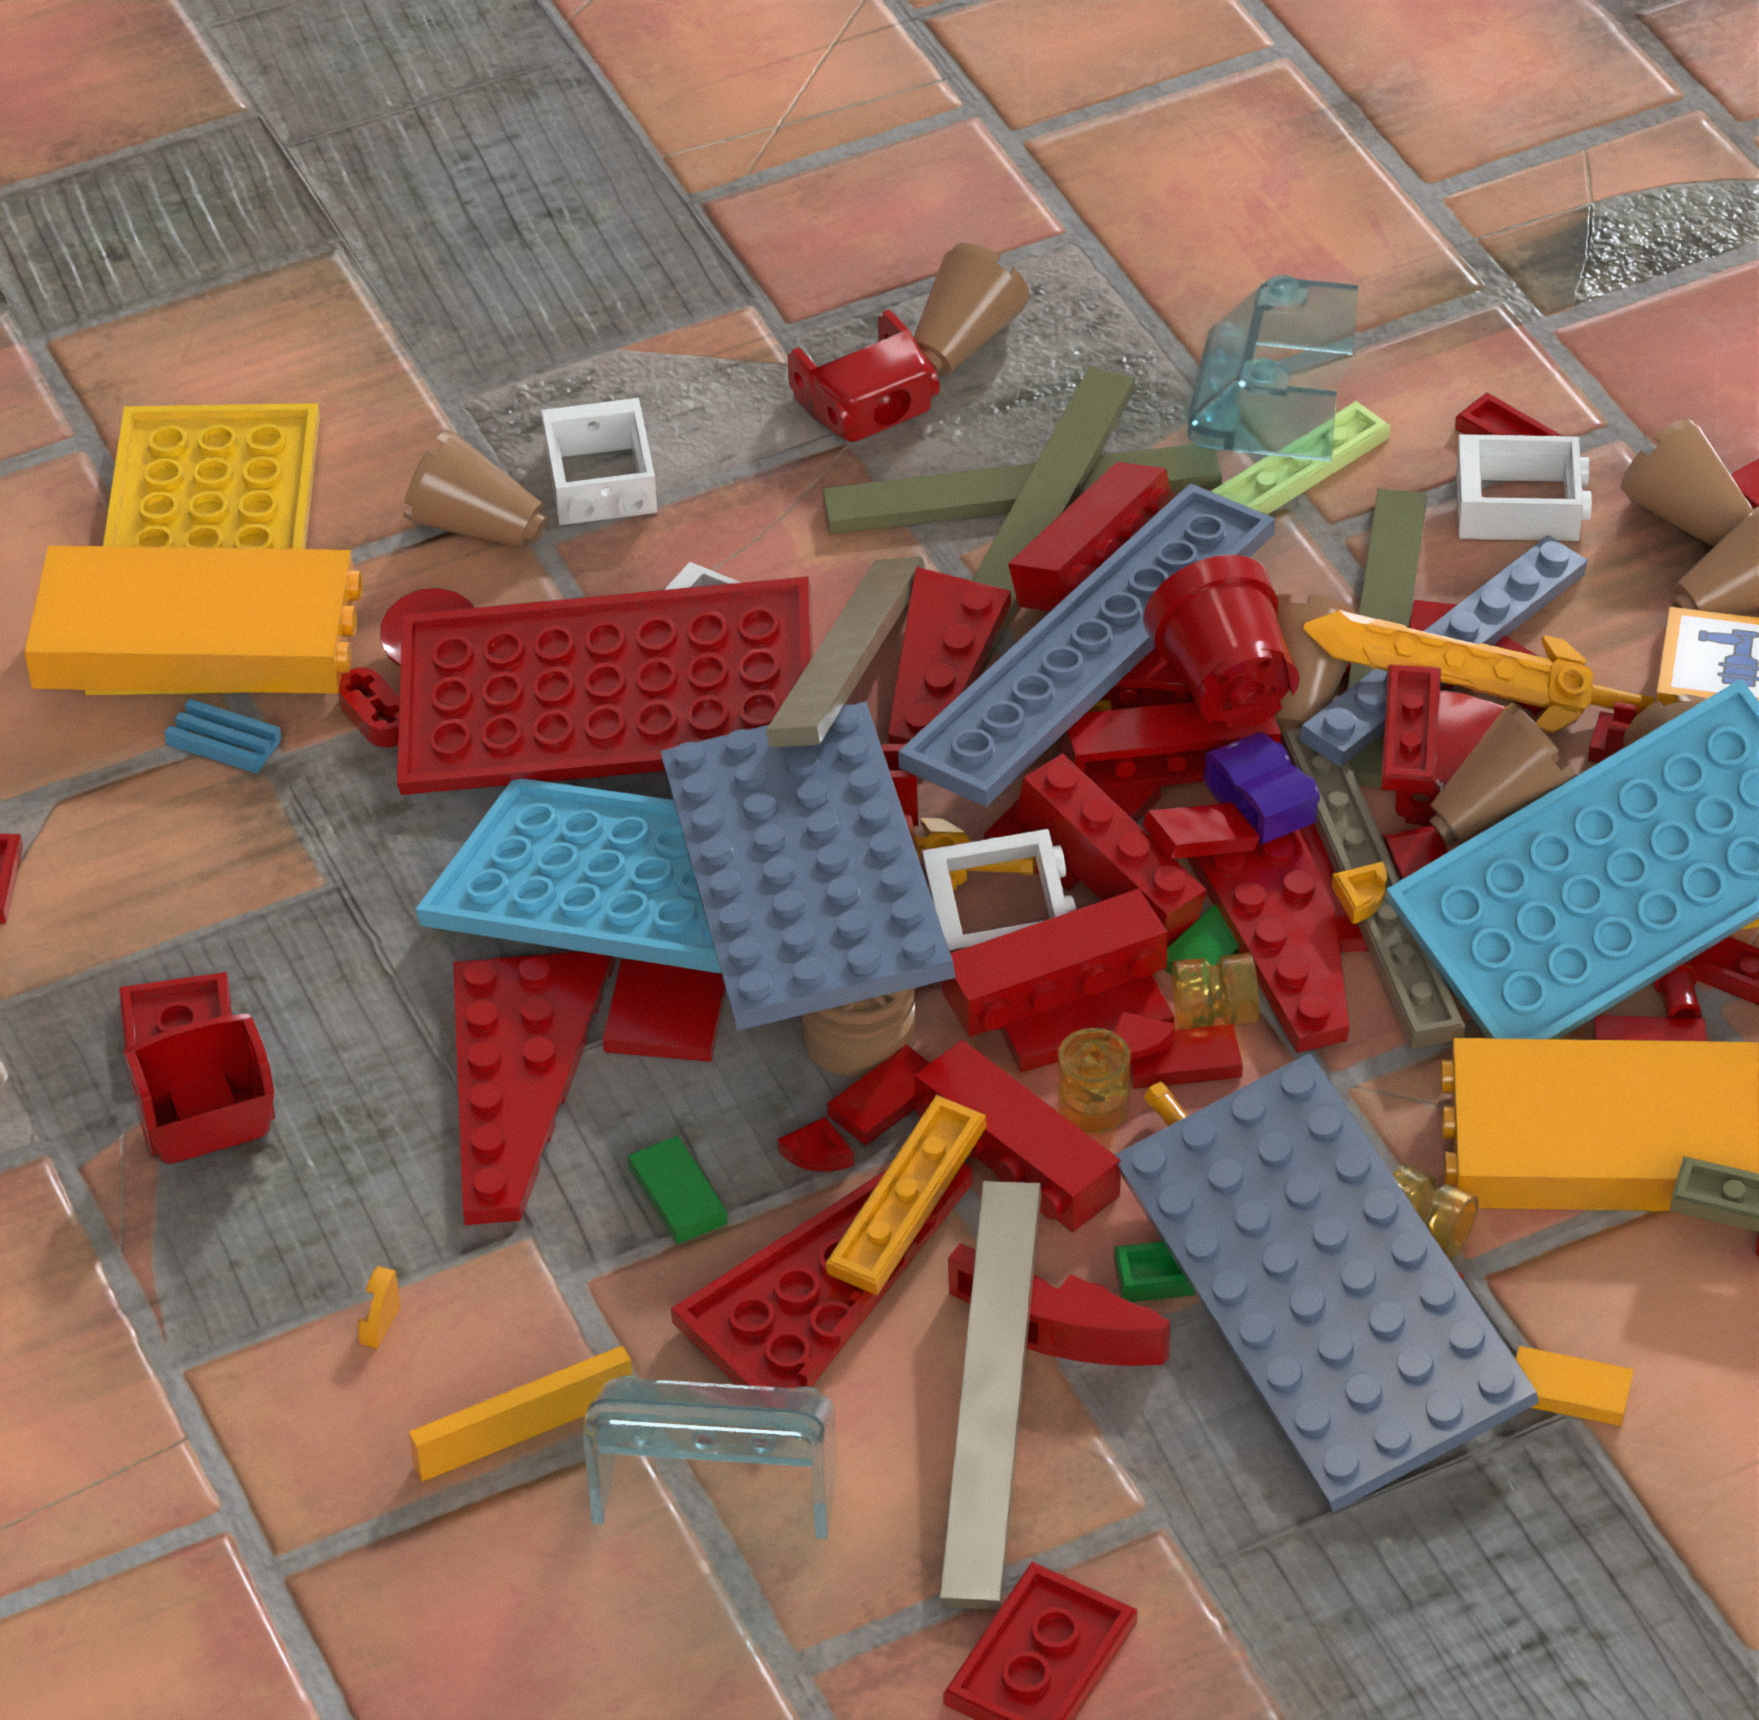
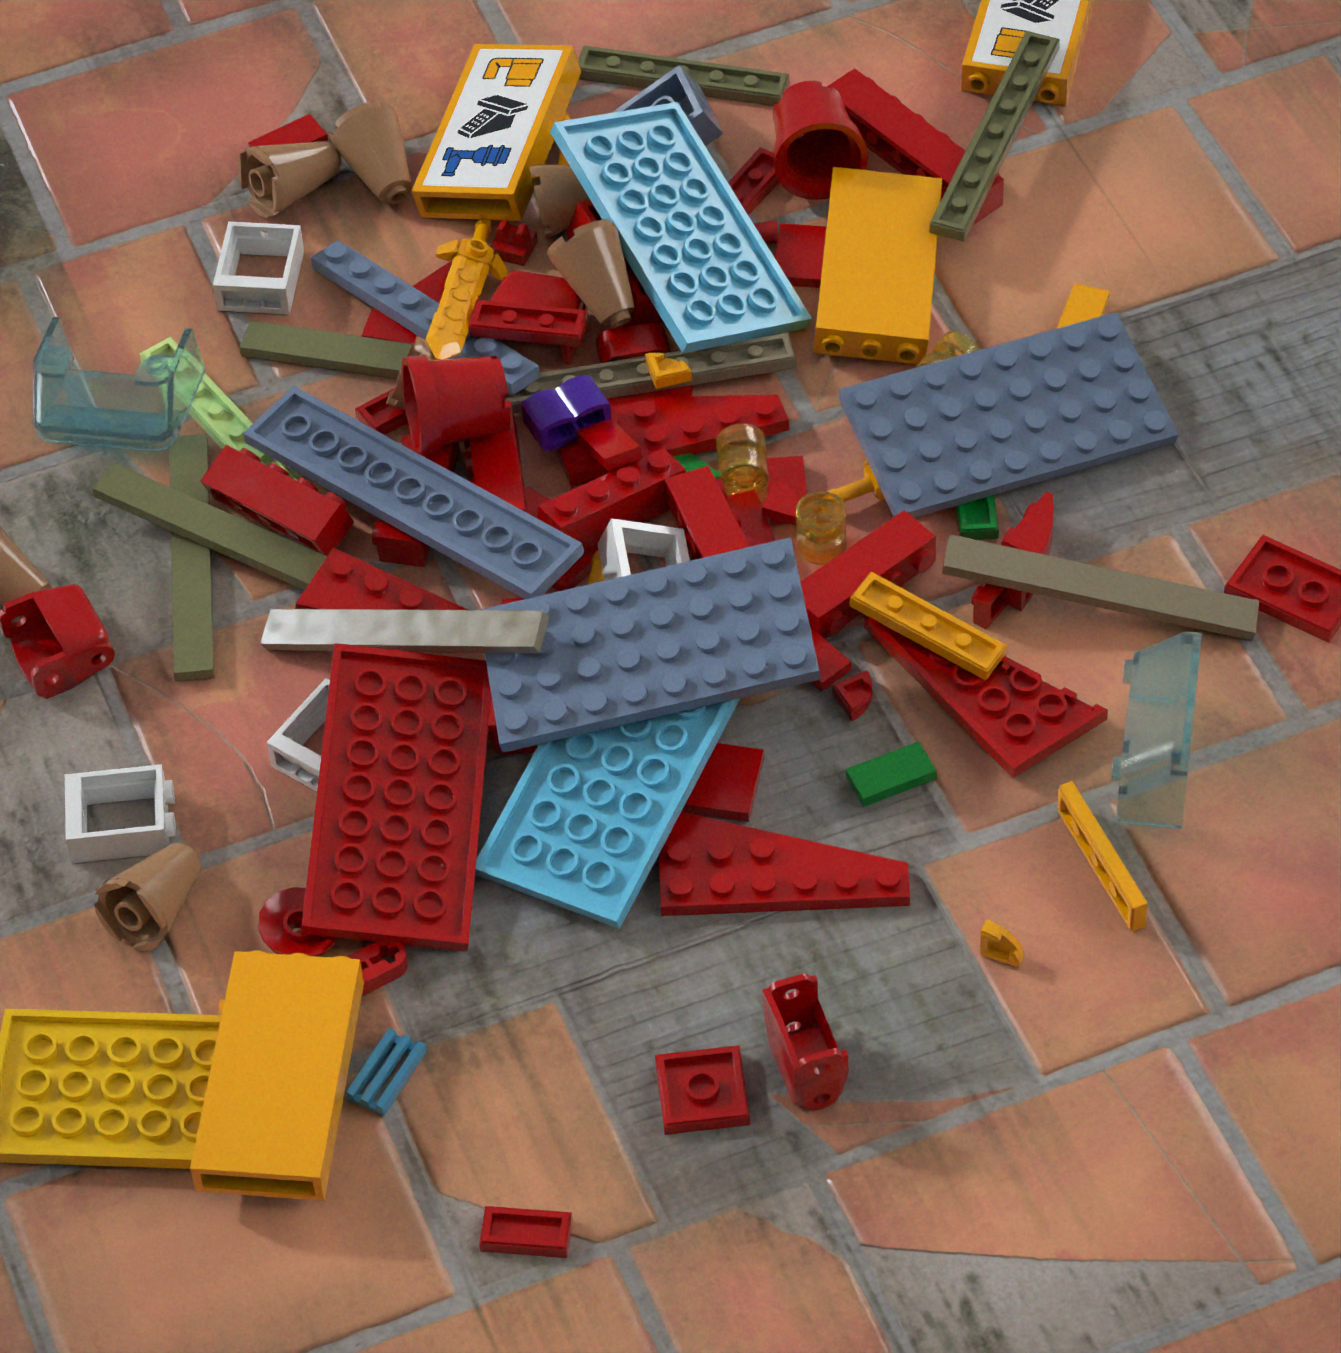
camera: 85 degrees left, 5 degrees up
red tile [1455,392,1563,436] -> none

